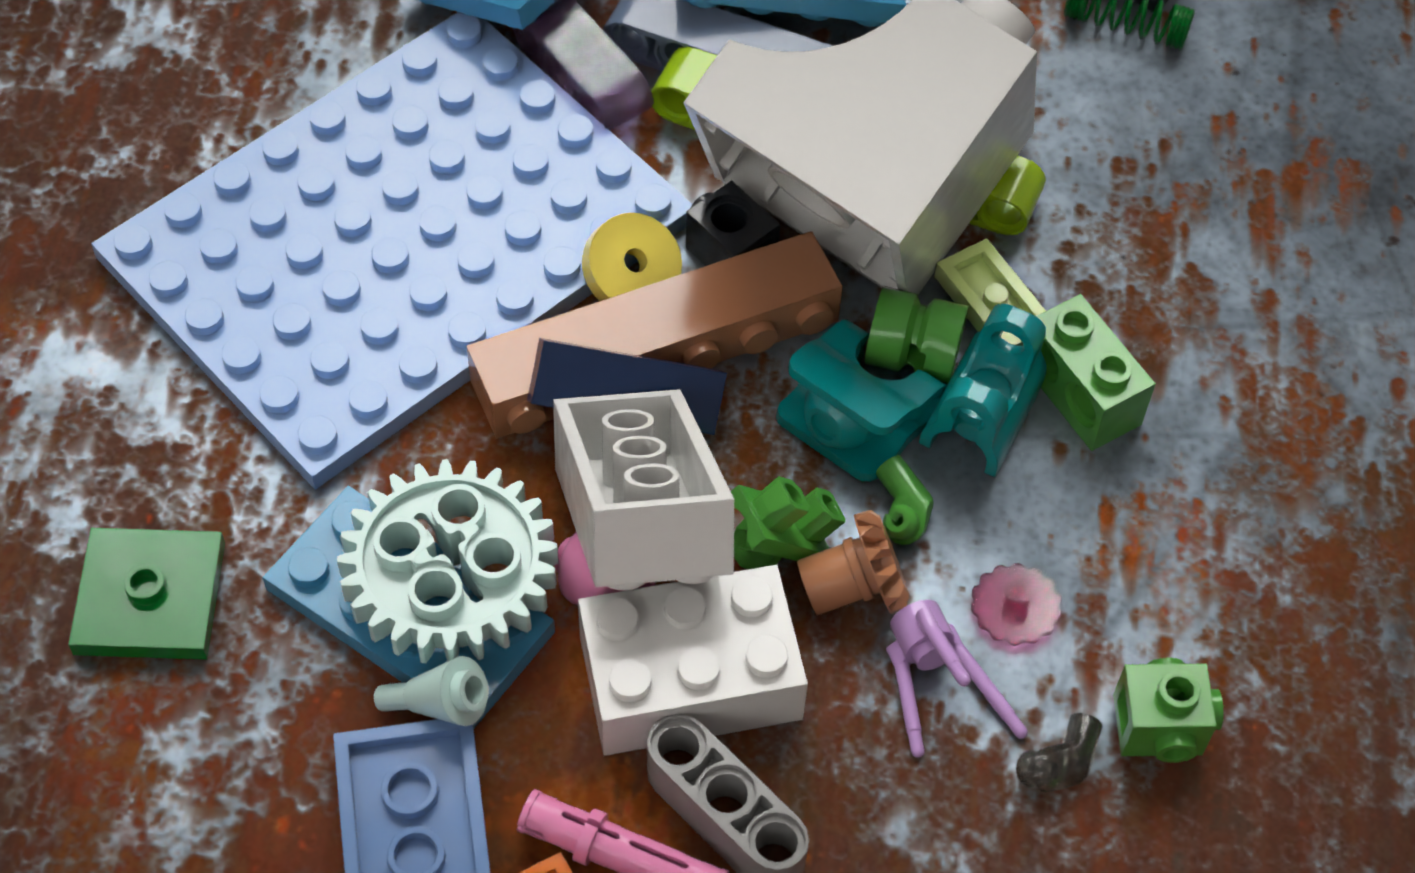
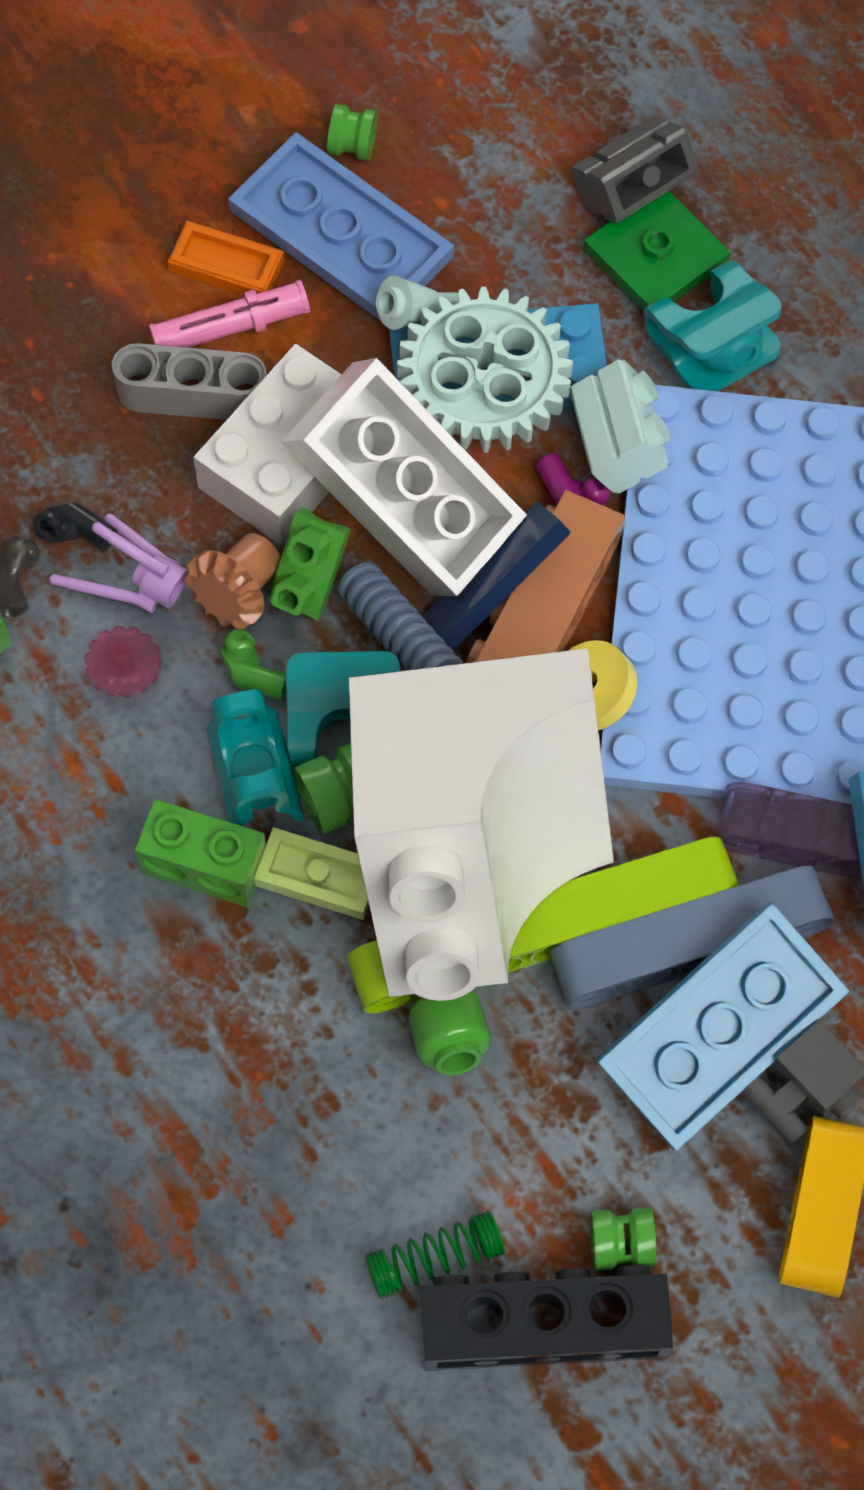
camera: 140 degrees right, 10 degrees up
none -> black arm [33,503,118,552]
none -> sand blue piece [338,562,463,671]
none -> magenta arm [536,454,611,506]
none -> light aqua brick [570,359,670,494]
none -> dark grey brick [571,116,699,224]
none -> teal piece [643,261,782,392]

